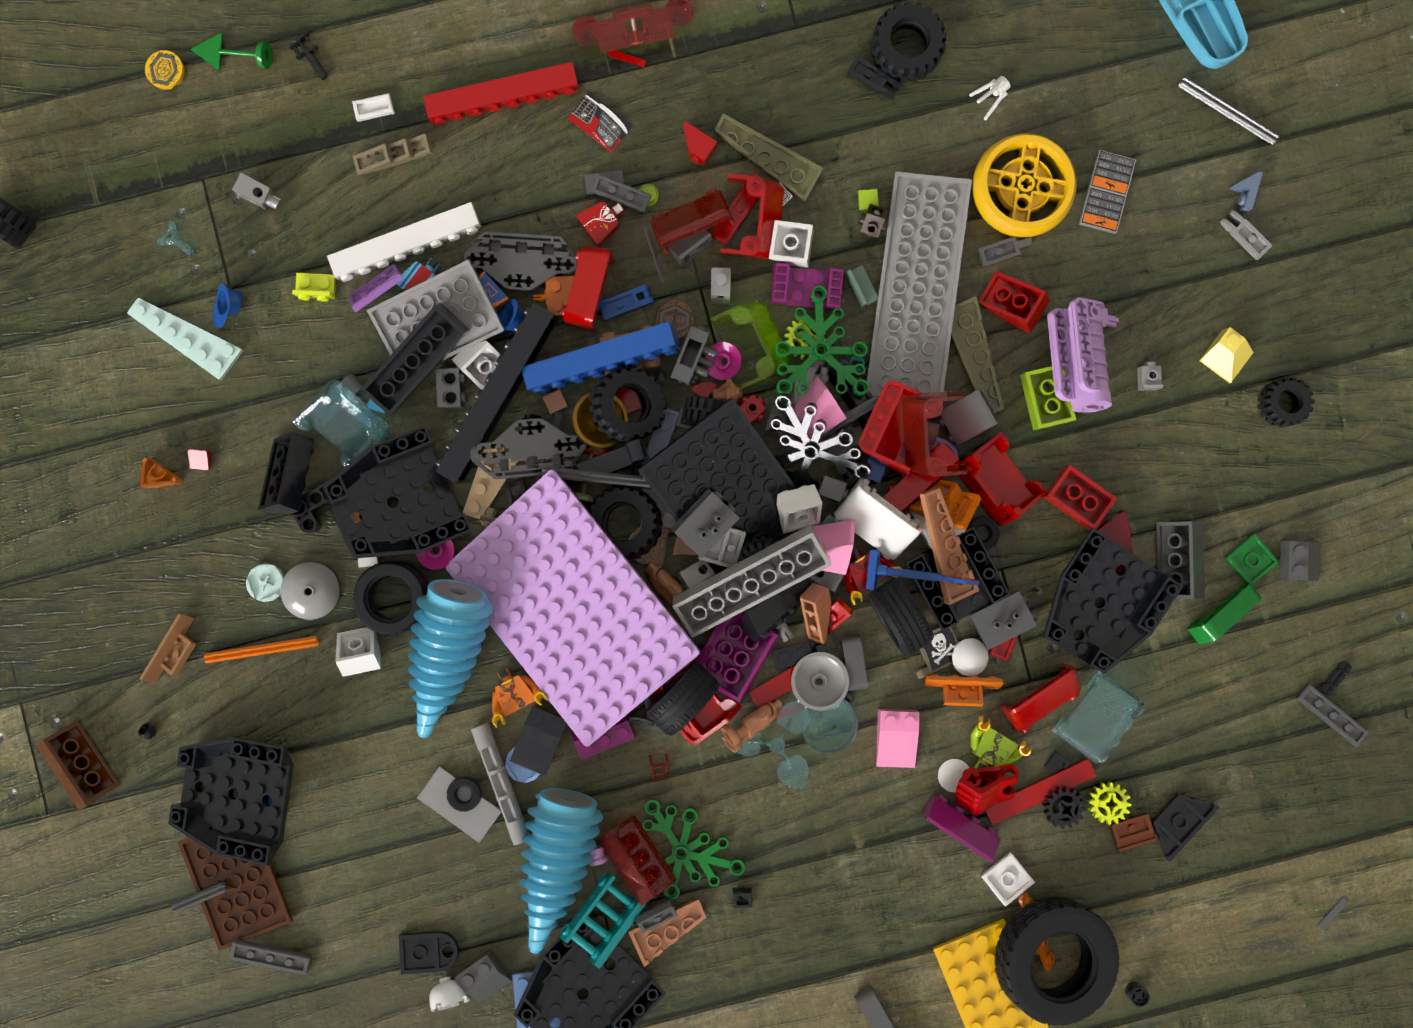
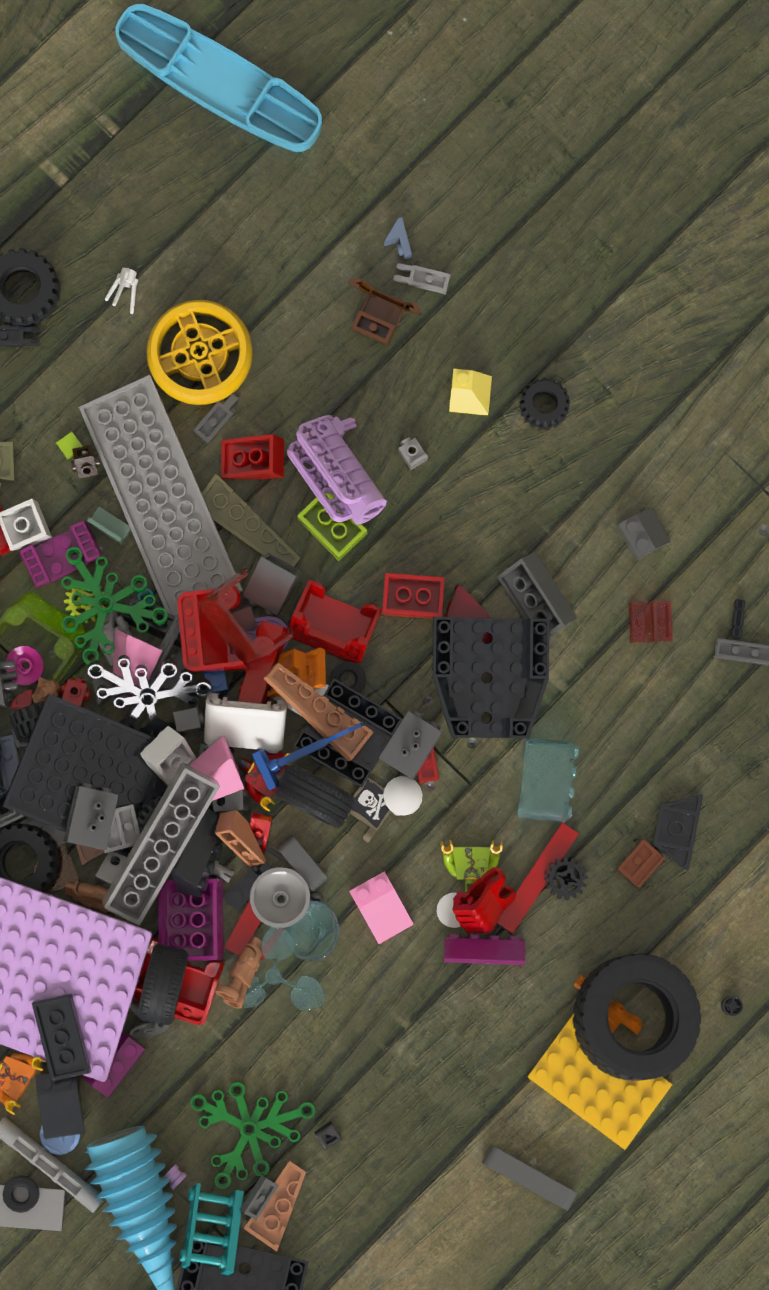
camera: 30 degrees left, 5 degrees down
clear red slope [598,815,677,906] -> none
clear red piece [649,753,669,780] -> none
orange bracket [924,674,1004,707] -> none
white tile [980,851,1035,907] -> none
red windscreen [999,663,1081,733] -> none
black tile [1044,751,1072,770] -> none
tile [1079,150,1136,234] -> none
neon yellow gear [1087,781,1131,825] -> none
axle [1178,77,1280,145] -> none
green beam [1187,582,1262,644] -> none
green tile [1224,533,1280,585] -> none
none -> black tile [31,993,92,1081]
none -> reddish brown piece [348,278,422,347]
none -> clear red slope [629,602,673,643]

